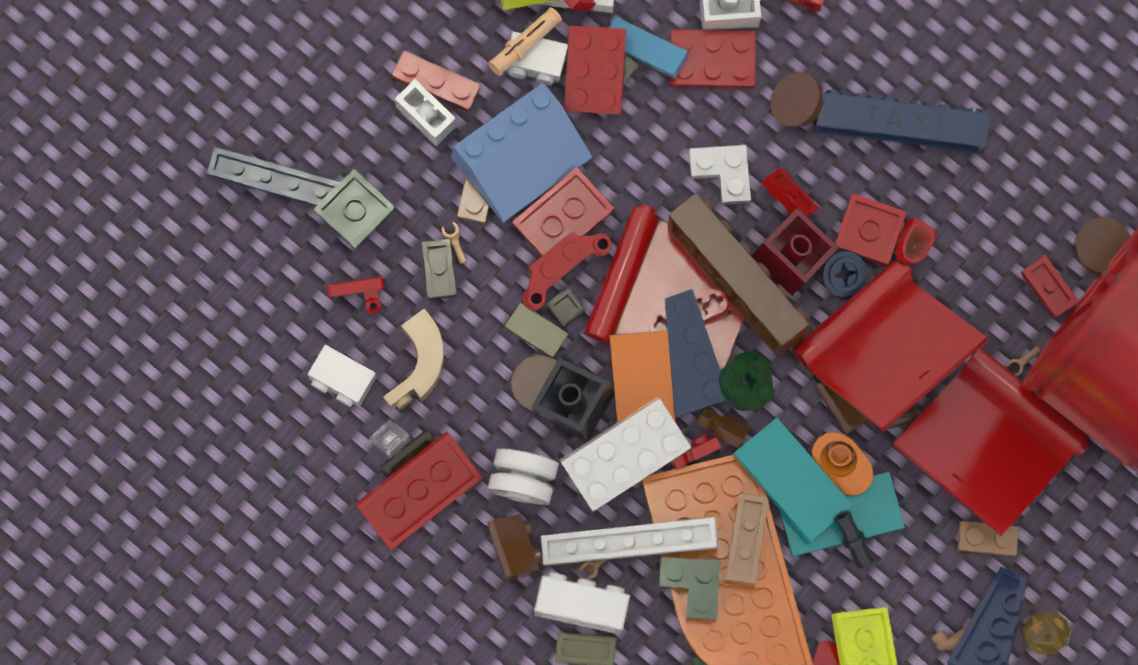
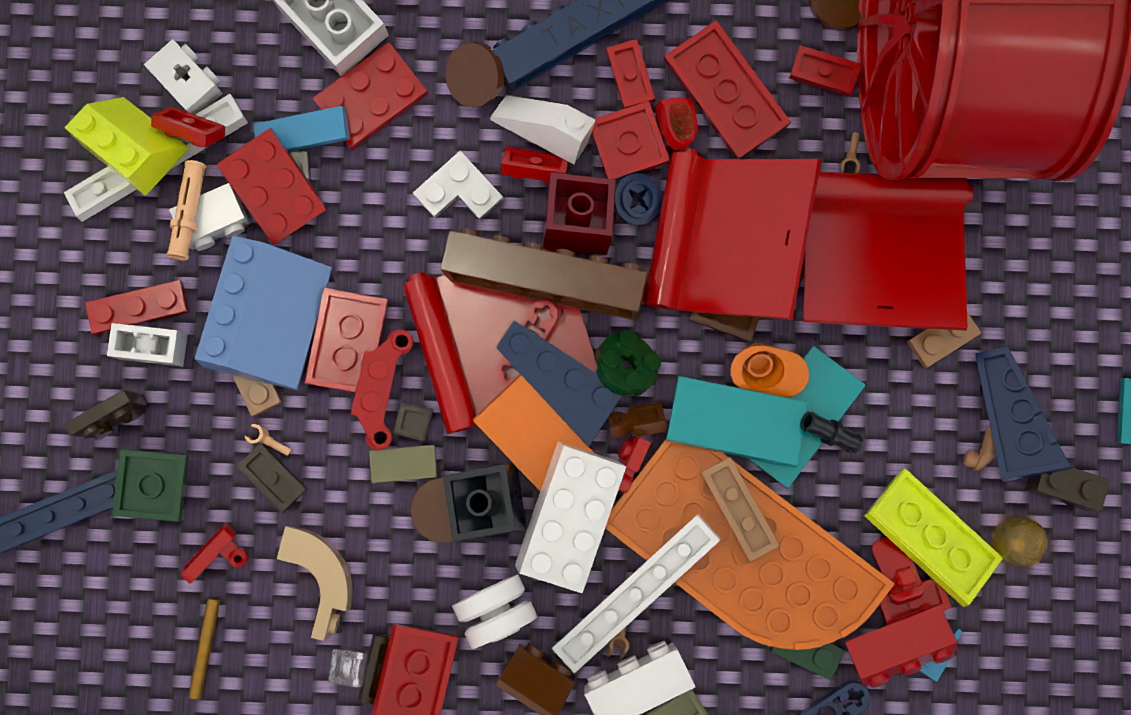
camera: 30 degrees left, 5 degrees up
white brick [308,345,377,407] -> none
plate [659,557,720,621] -> none
clear yellow hair [1022,610,1071,655] -> none
none -> dark brown plate [64,390,149,440]
none -> pearl gold bar [188,598,221,700]
none -> white slope [490,95,596,164]
none -> red plate [606,39,655,109]
none -> red plate [664,20,791,159]

